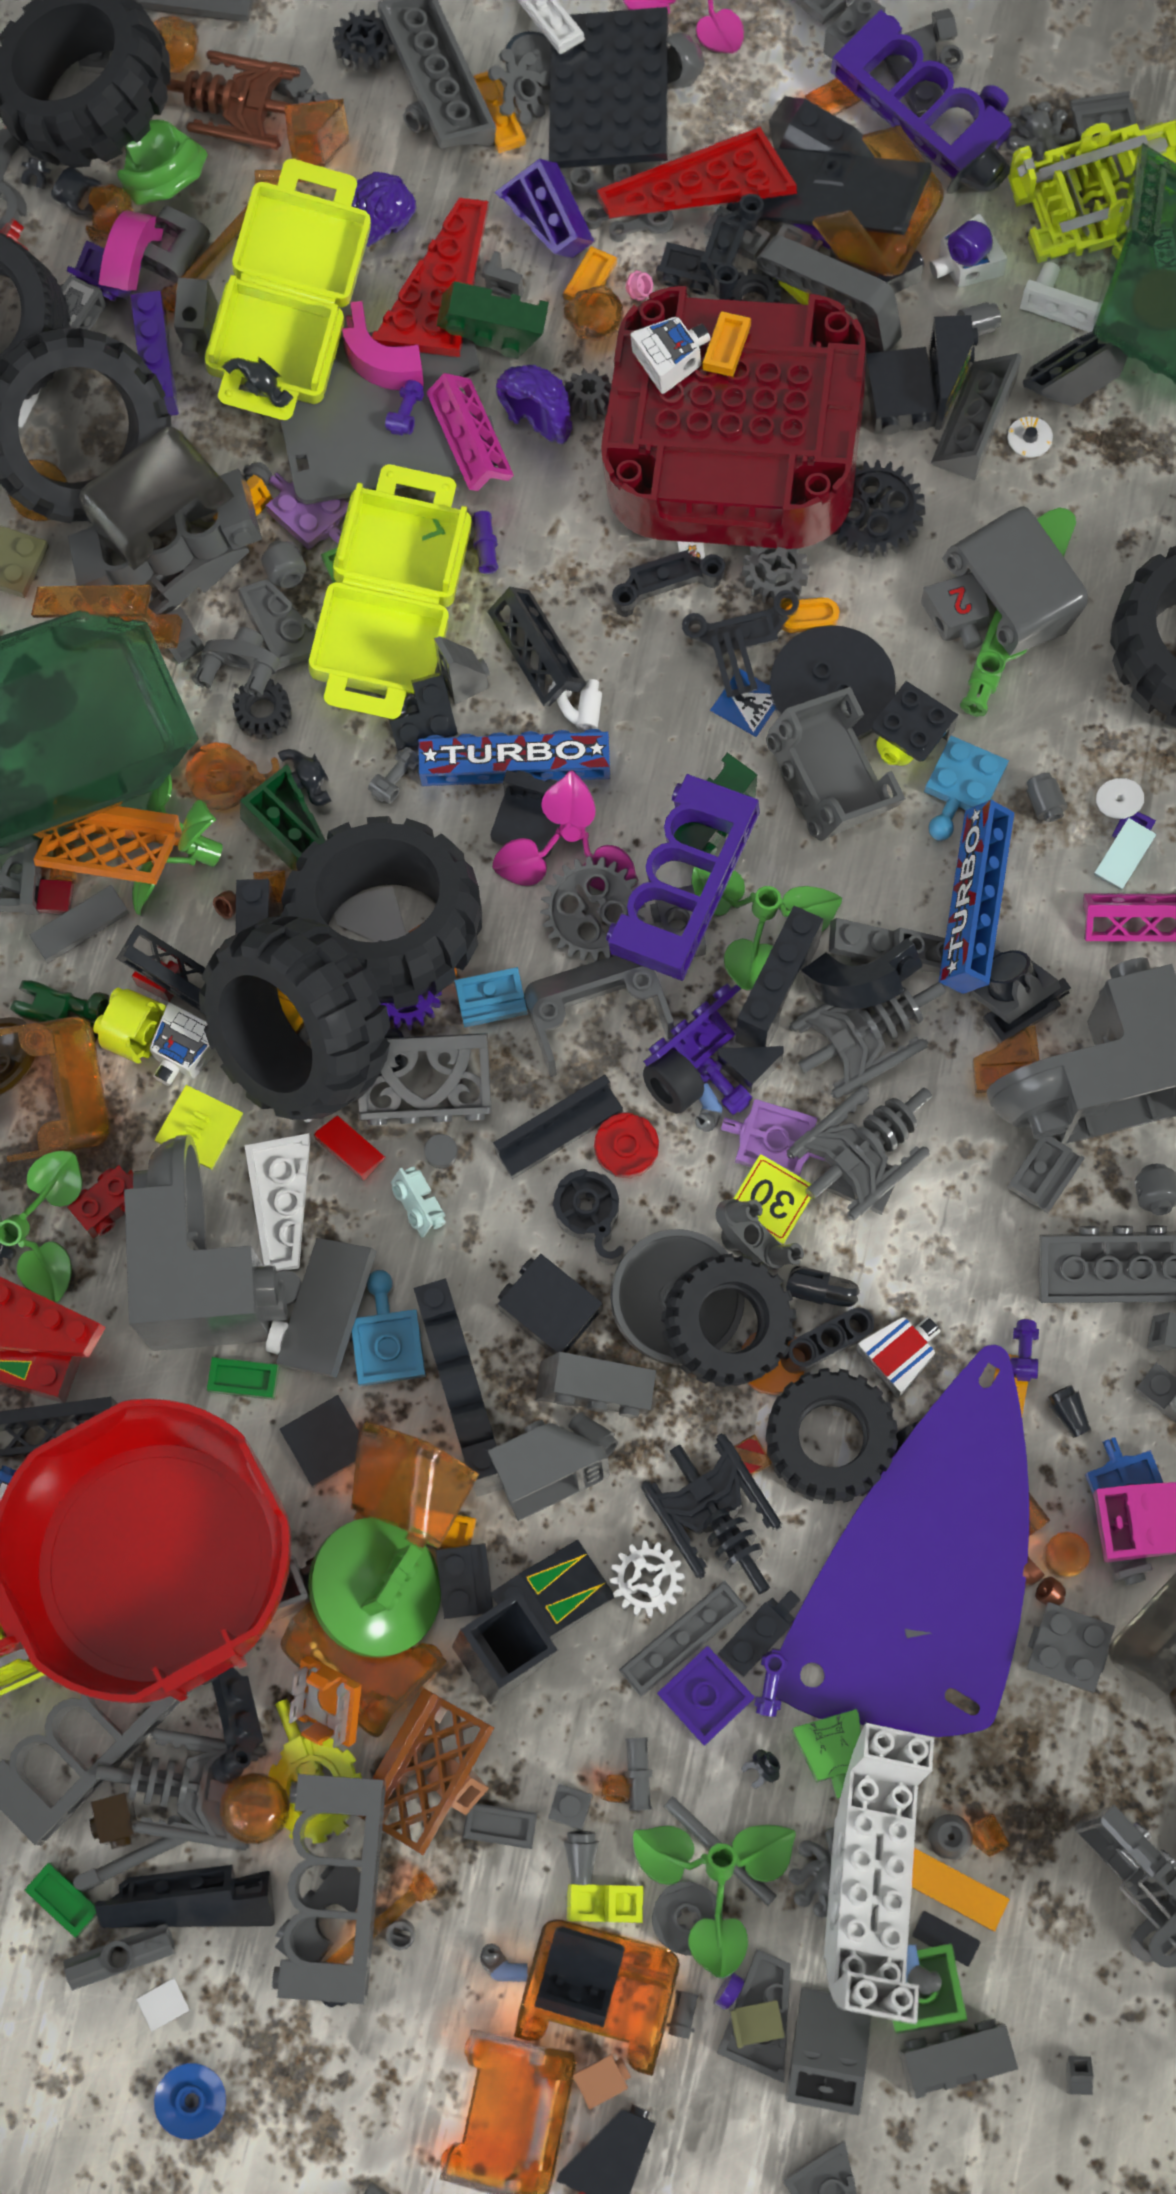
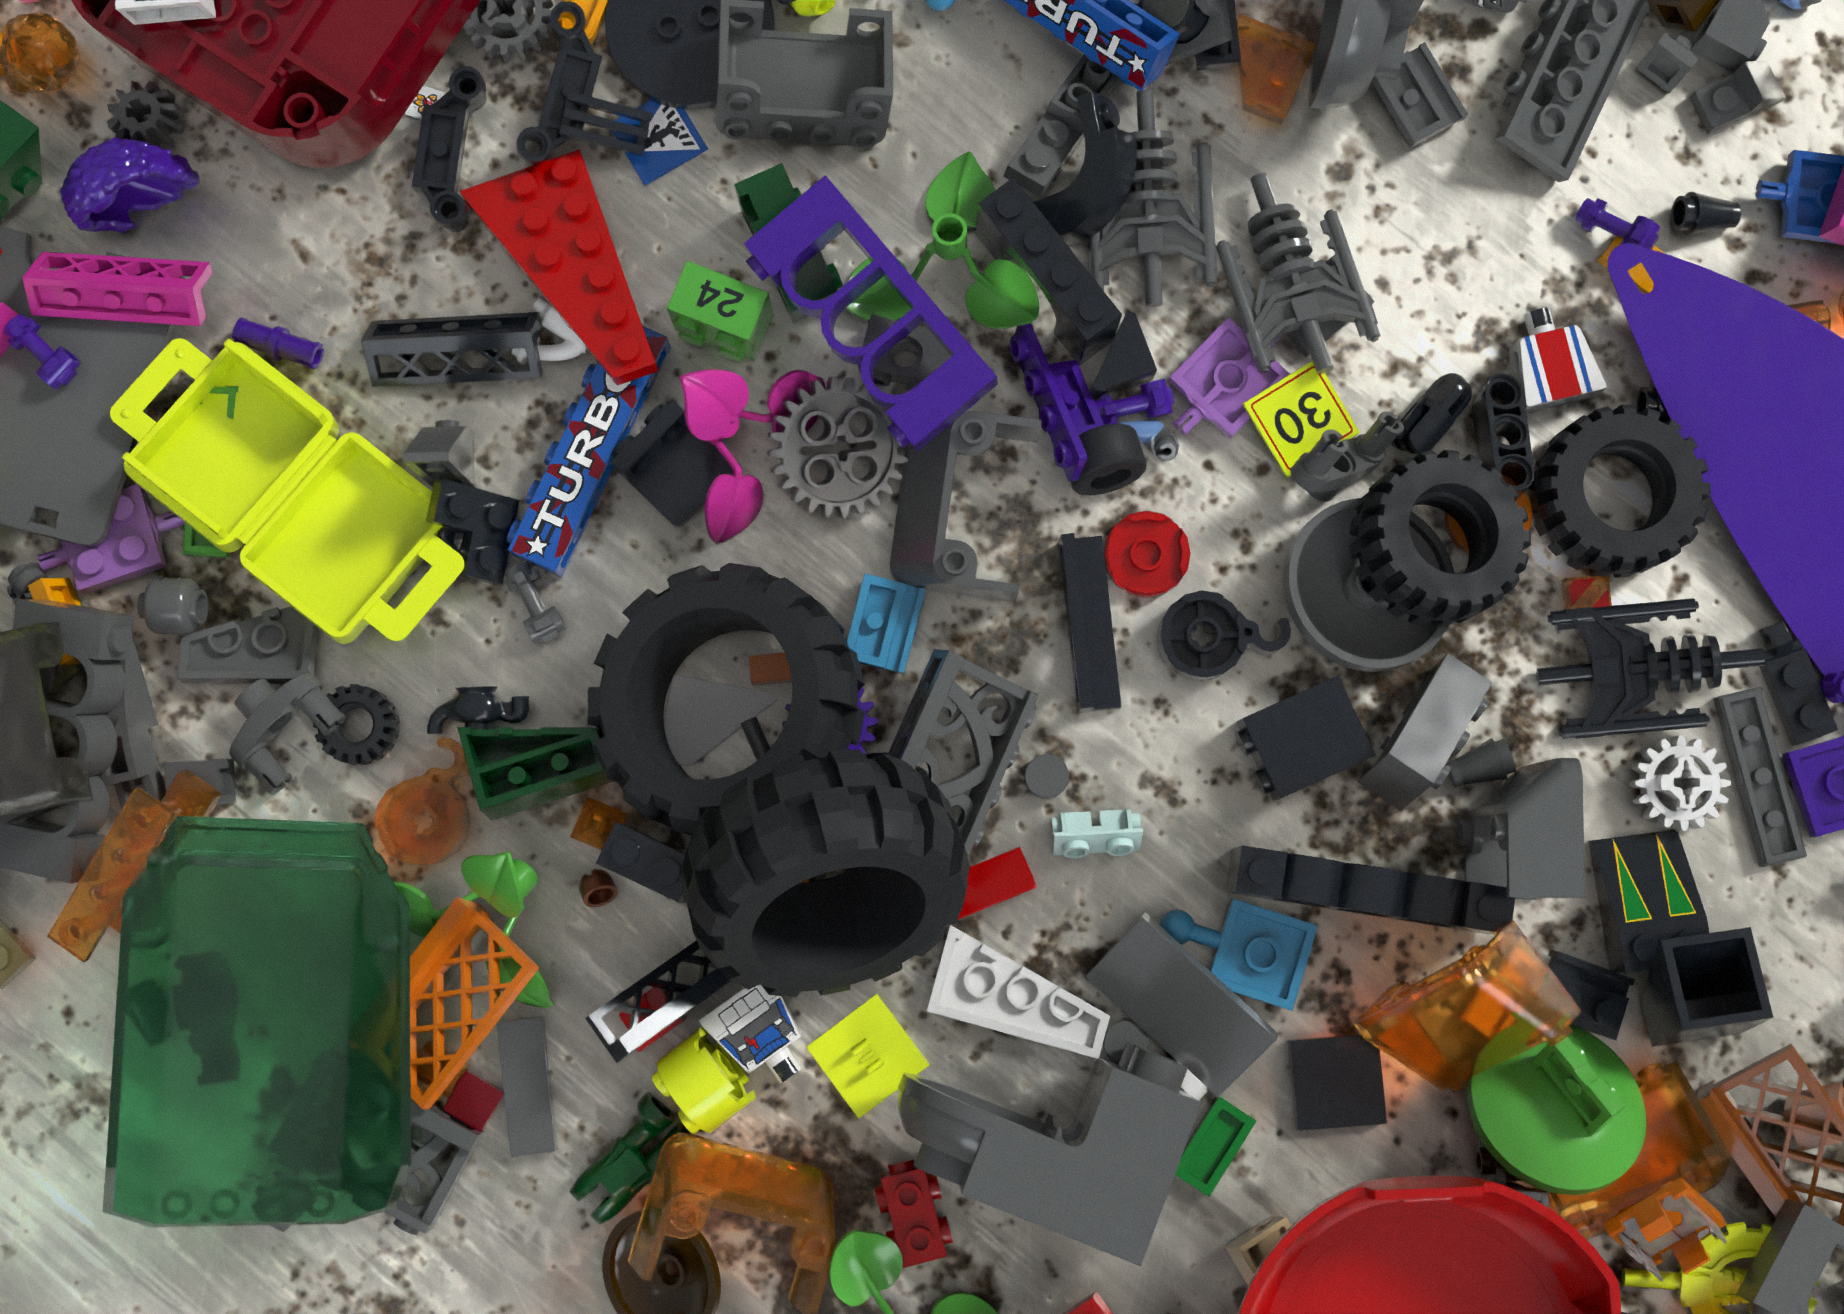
camera: 70 degrees left, 10 degrees up
none -> red wing [459,149,658,386]
none -> bright green brick [667,261,774,362]

